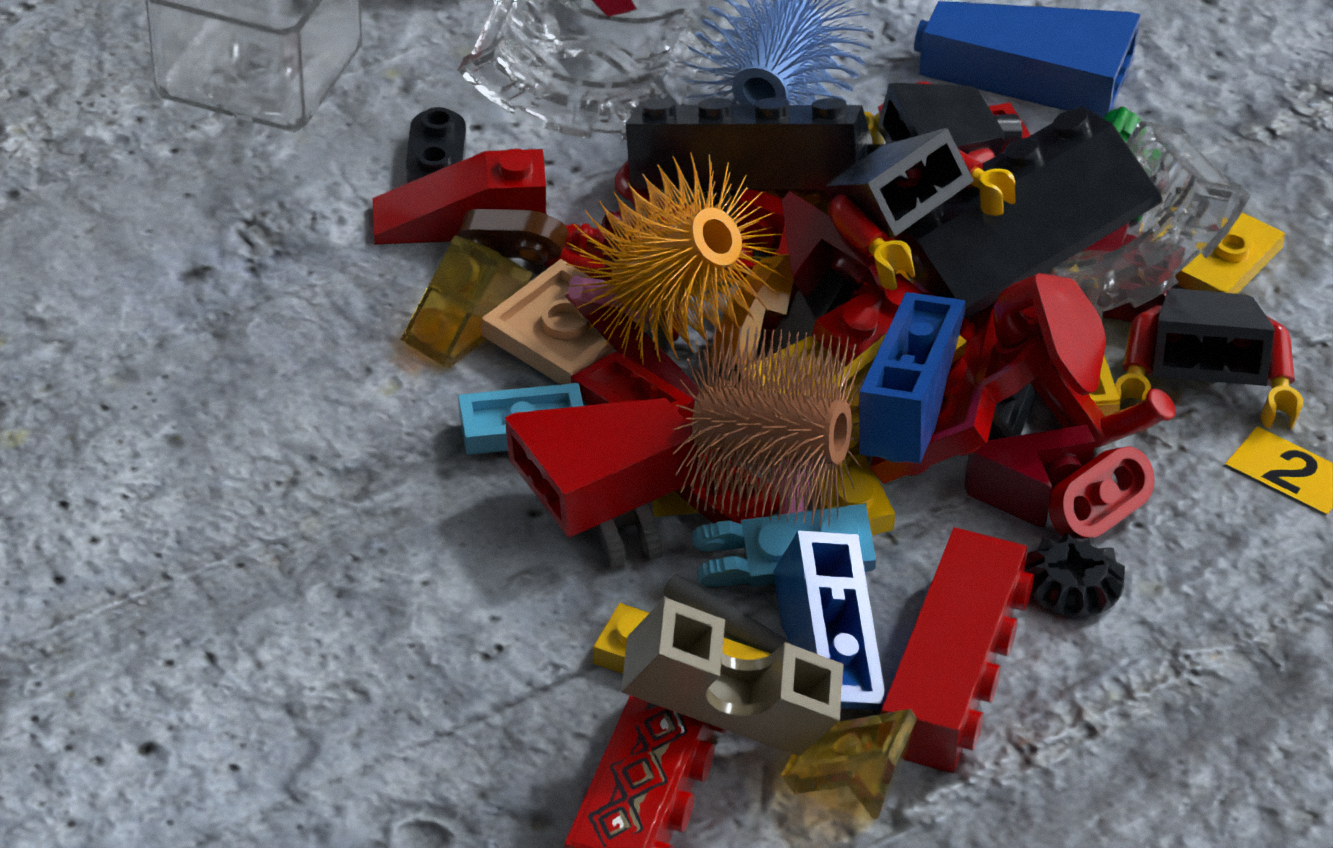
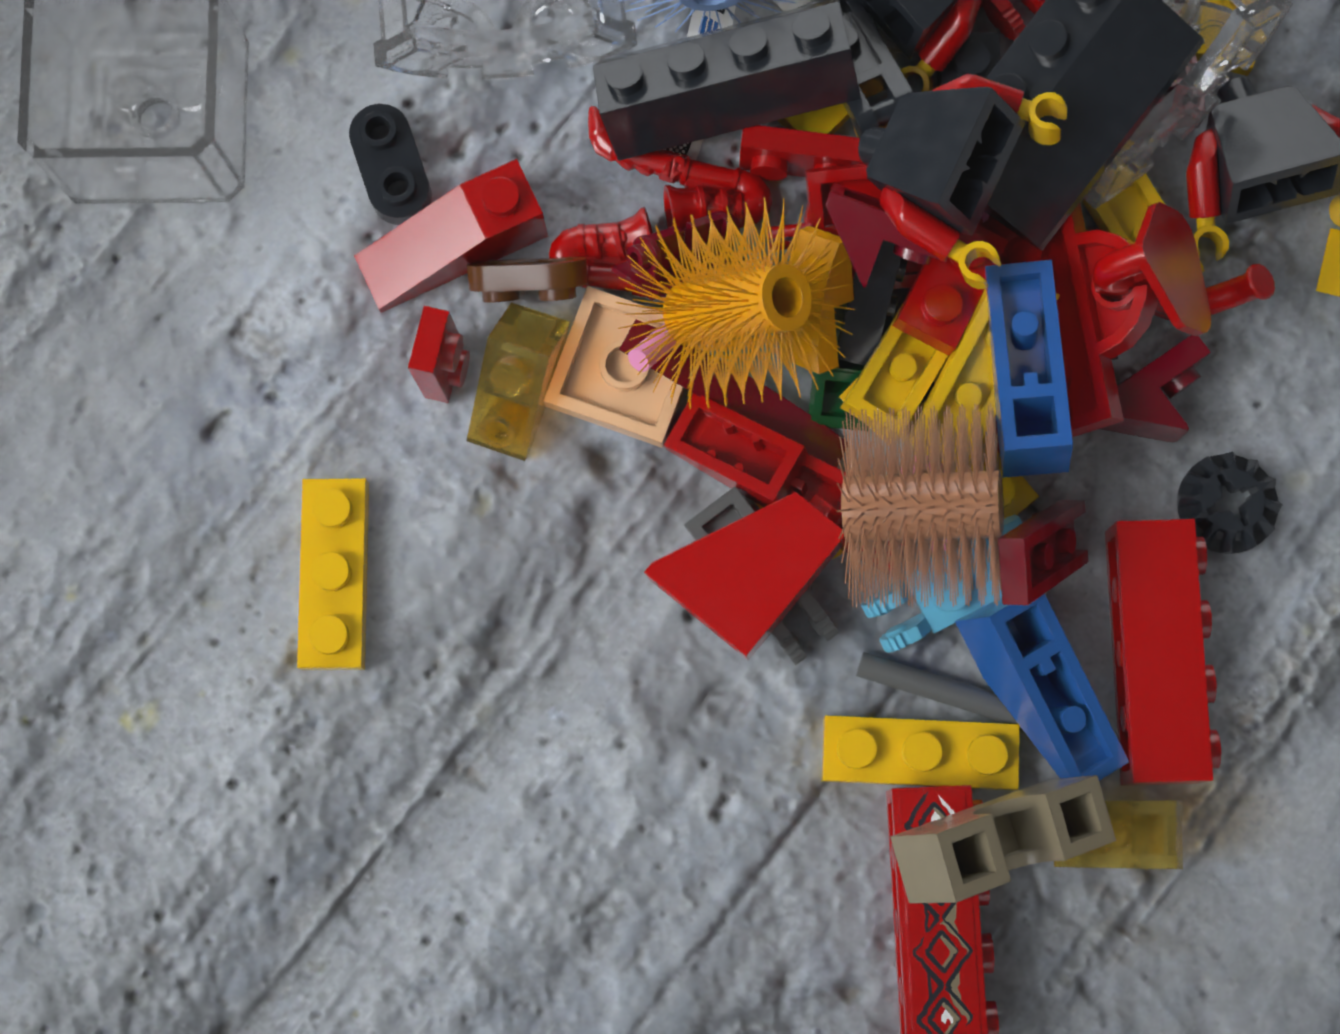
camera: 15 degrees left, 35 degrees up
medium azure plate [458,383,584,455] -> none
red plate [1048,446,1155,541] -> none
none -> yellow plate [297,478,369,670]
none -> red plate [408,306,470,403]
none -> dark red hinge [998,500,1089,605]

